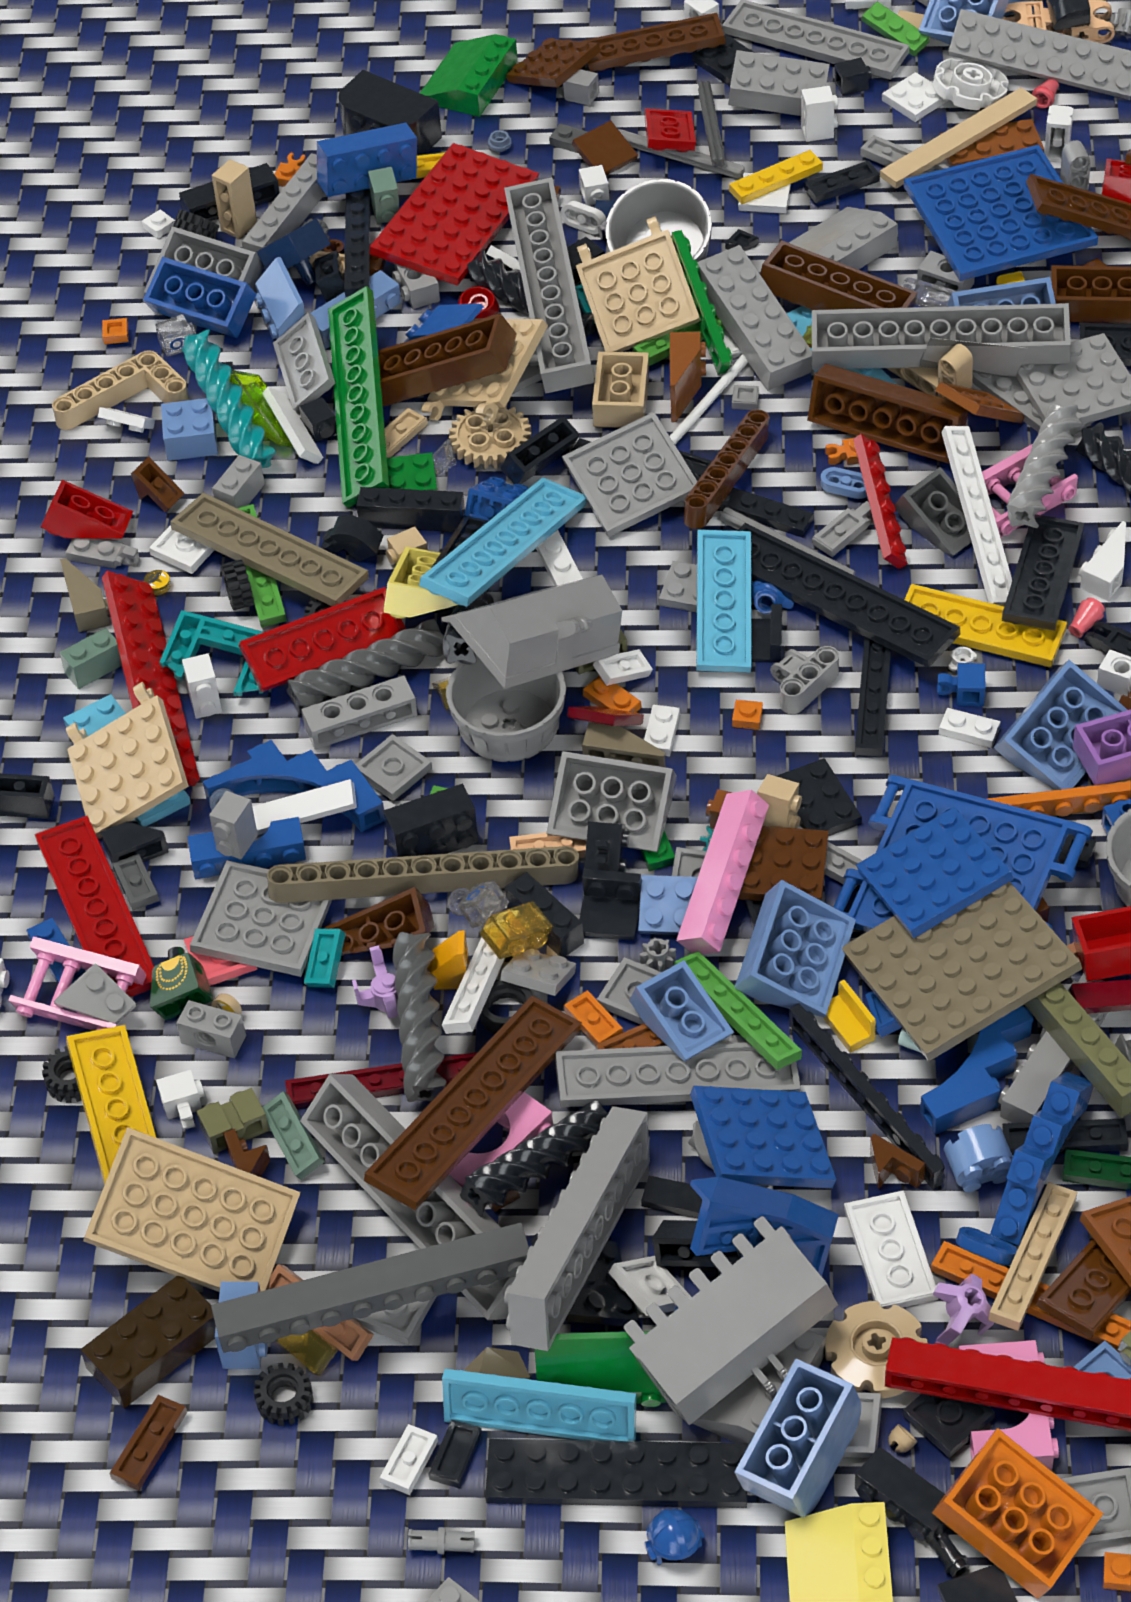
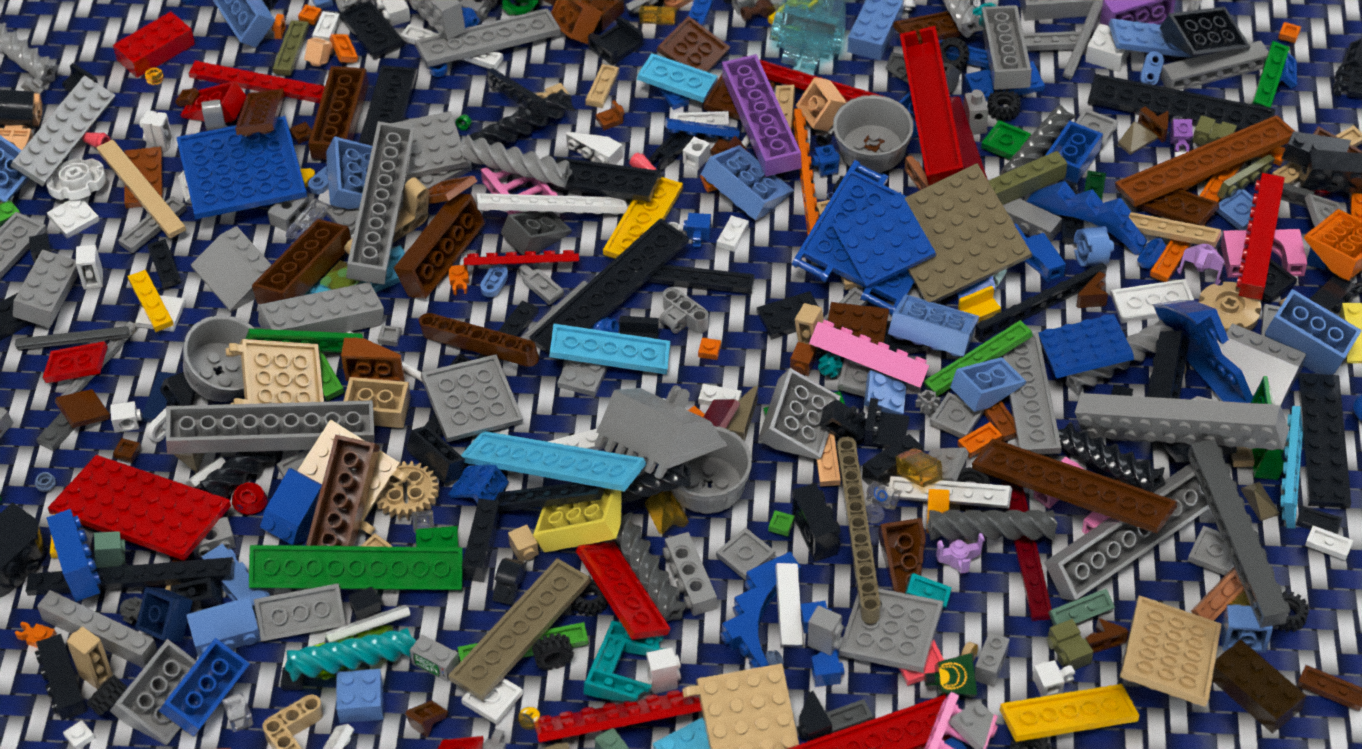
camera: 90 degrees left, 0 degrees up
light grey piece [624,1216,838,1425] -> none

